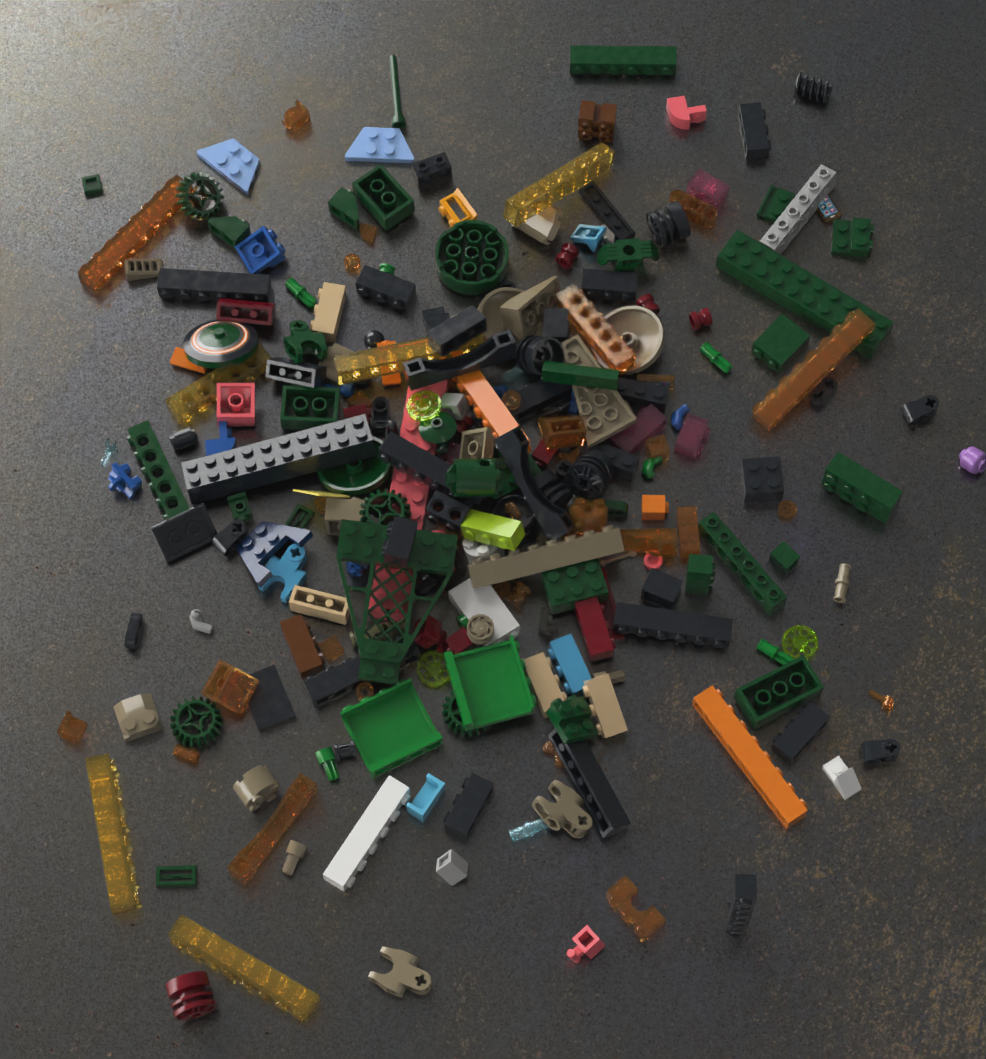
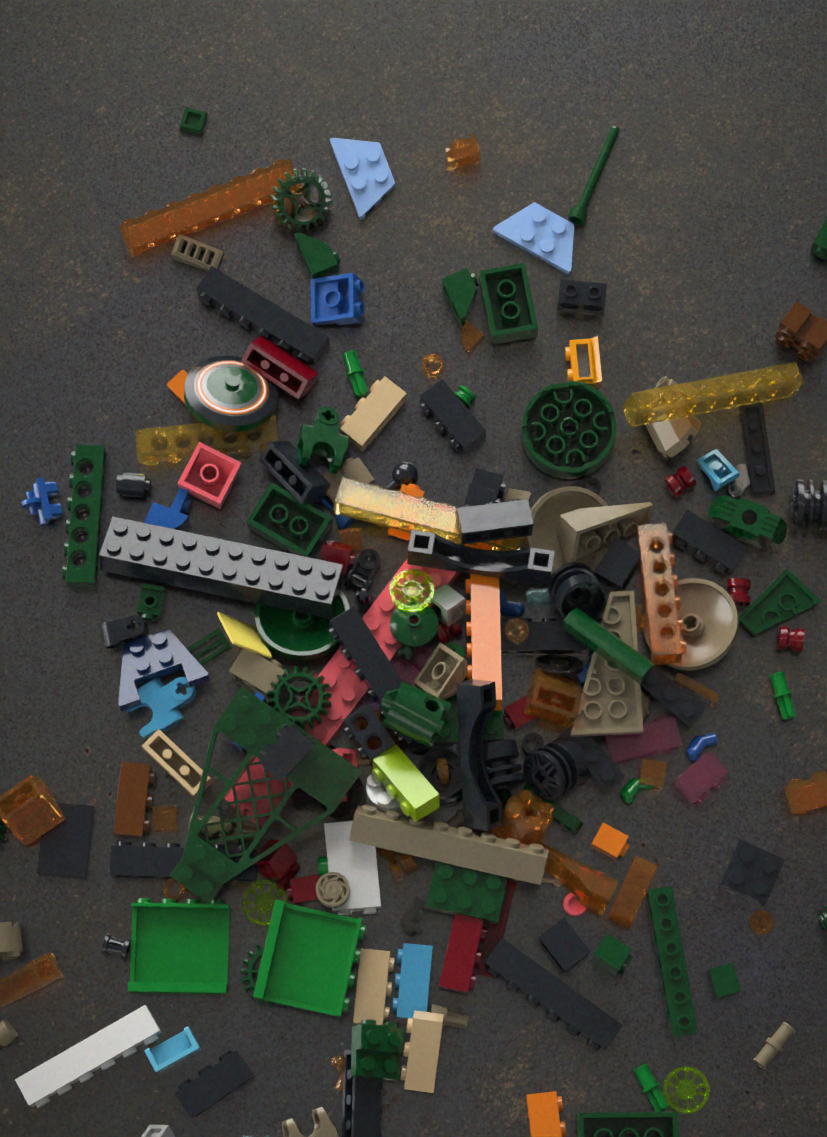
camera: 30 degrees right, 10 degrees up
clear light blue hand [100,438,117,466] -> none
black tile [150,502,218,563] -> none
light grey arm [189,609,213,634] -> none
green piece [315,746,339,781] -> none
none -> dark green wing [739,569,821,636]

